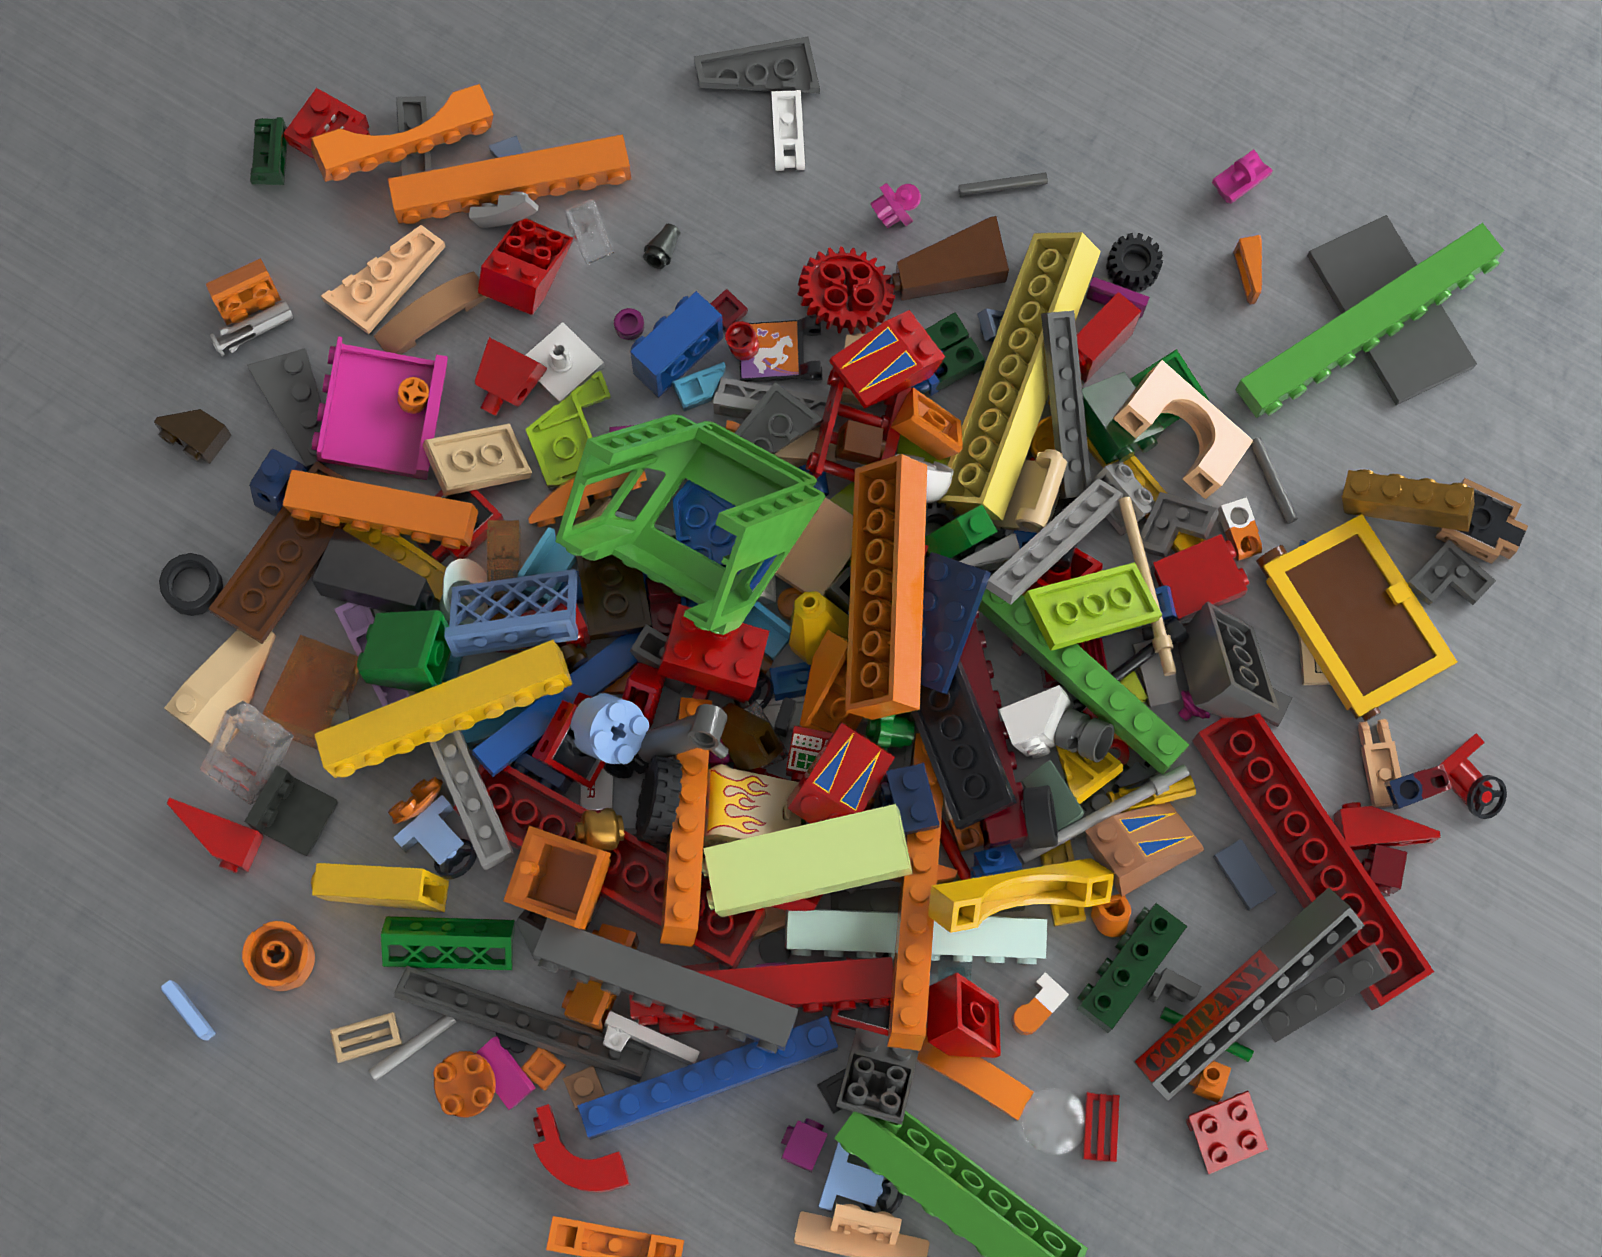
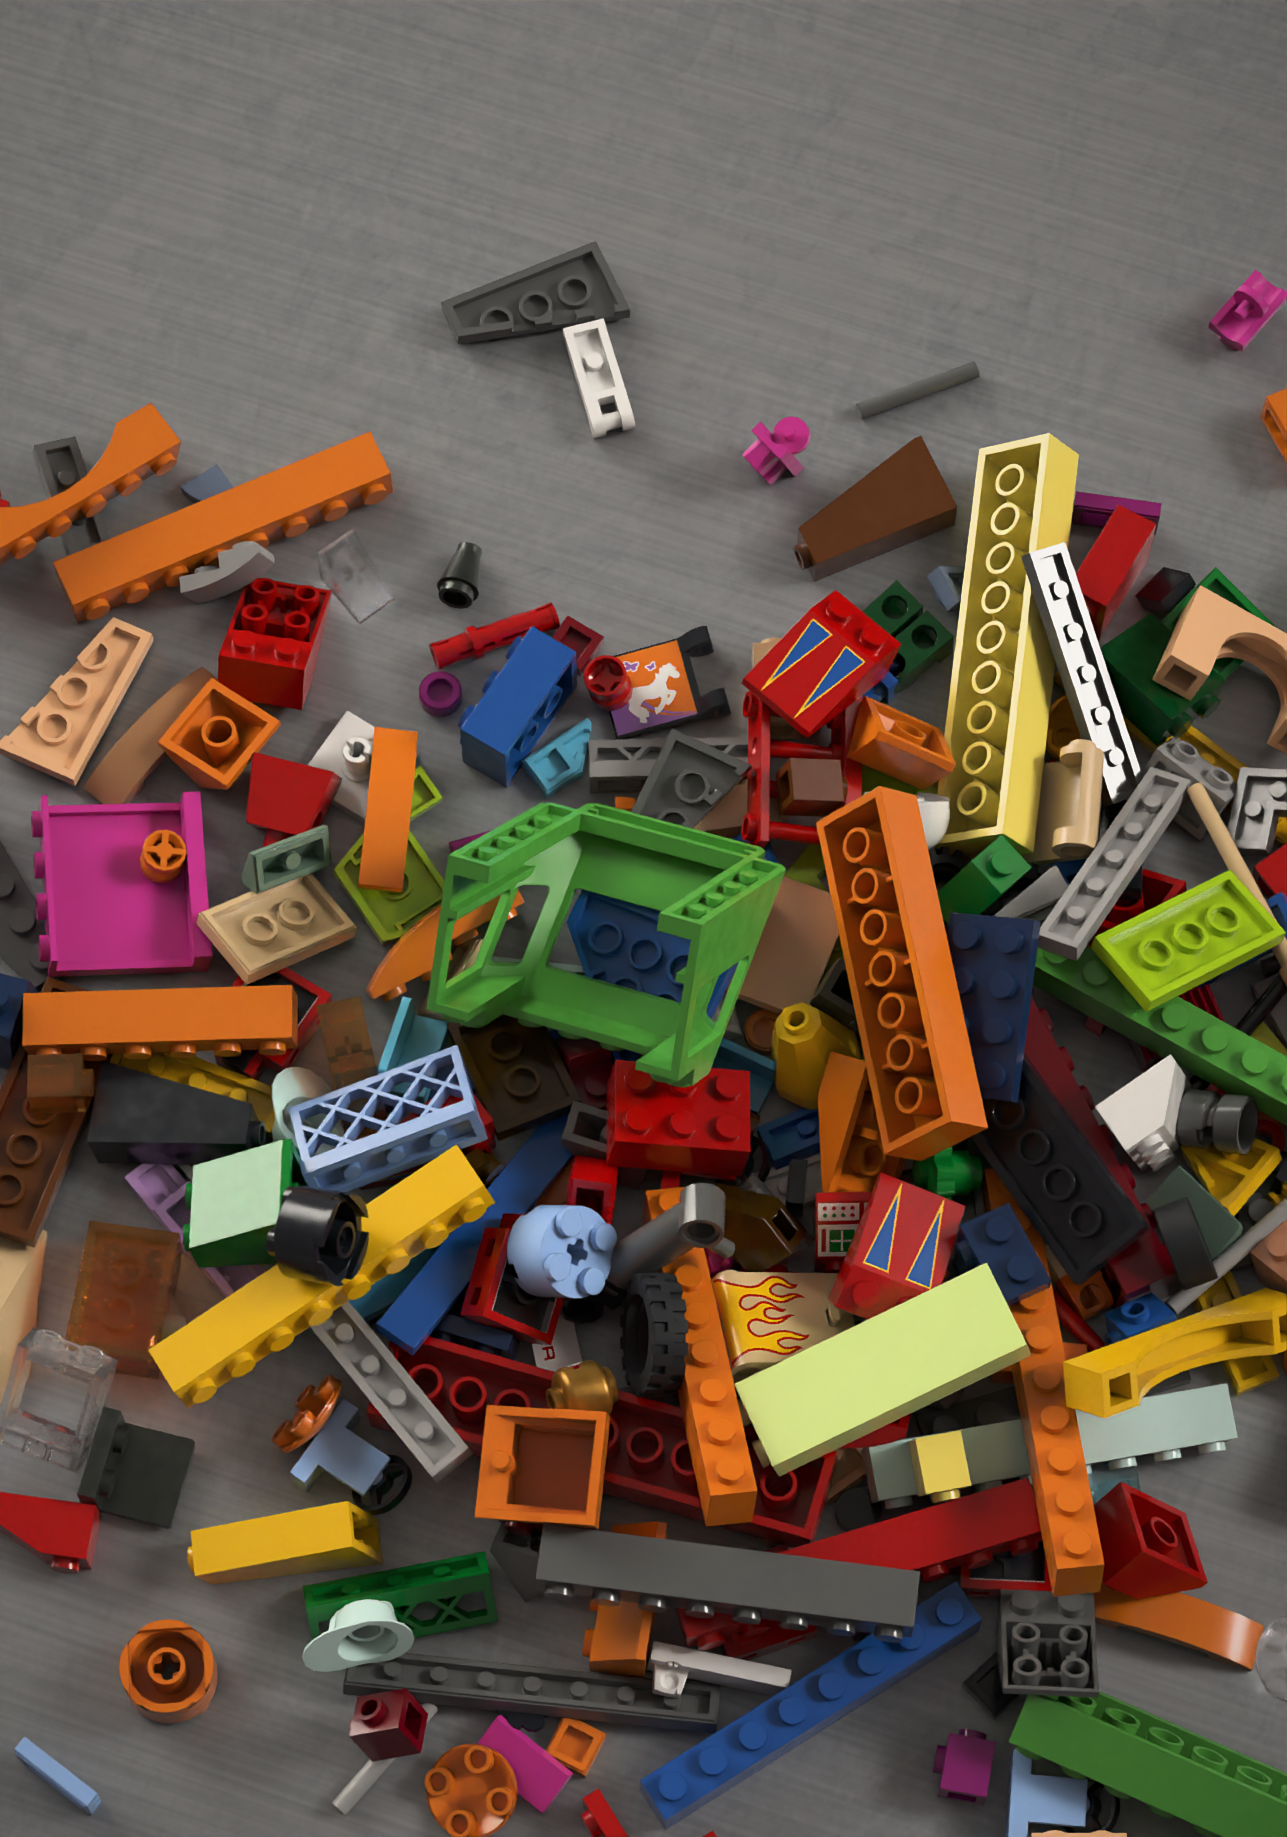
camera: 10 degrees left, 5 degrees down
tan tile [330,1012,403,1063] -> none
medium nougat plate [563,1066,606,1110] -> none
red gear [797,246,895,335] -> none
leg [1011,972,1069,1035] -> none
black tyre [1106,233,1163,292] -> none
none -> clear orange brick [27,1053,94,1114]
none -> orange slope [158,678,281,790]
none -> sand green slope [241,824,332,894]
none -> black brick [266,1186,369,1286]
none -> light aqua piece [302,1599,414,1672]
none -> dark red brick [349,1688,428,1762]
none -> orange slope [358,727,418,893]
none -> red pin [429,602,560,670]
none -> light yellow brick [908,1430,972,1503]
none -> black tile [1135,567,1196,613]

